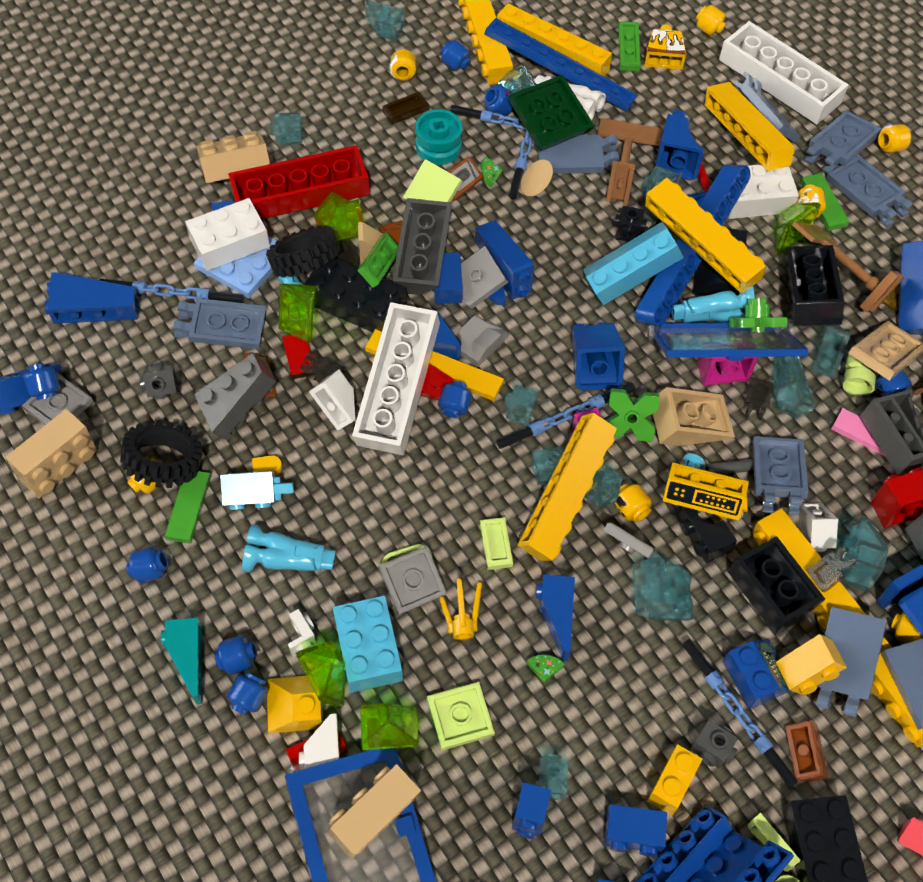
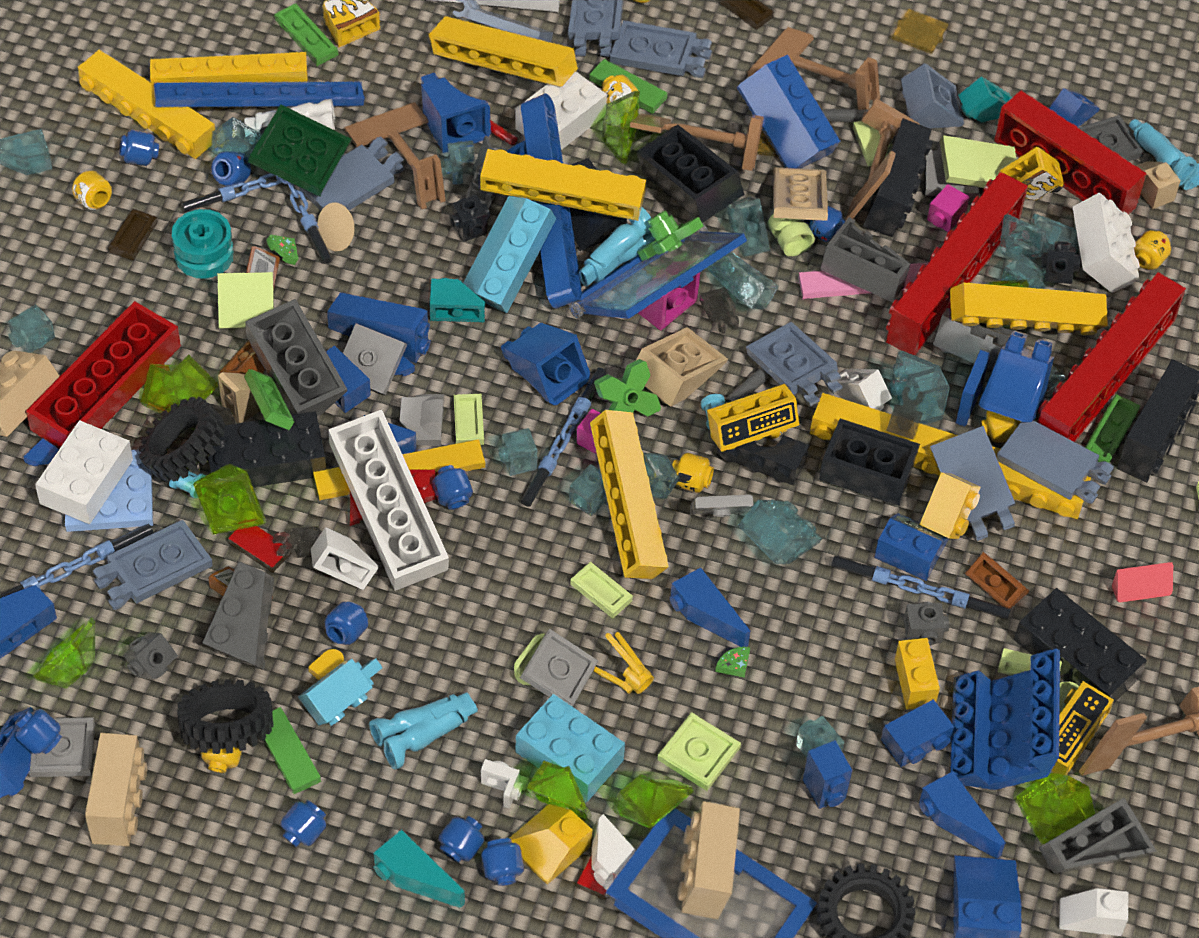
camera: 40 degrees left, 5 degrees down
none -> clear neon green slope [33,617,95,689]
none -> blue head [324,601,368,645]
none -> teal slope [430,278,485,322]
none -> yellowish green tile [454,394,484,445]

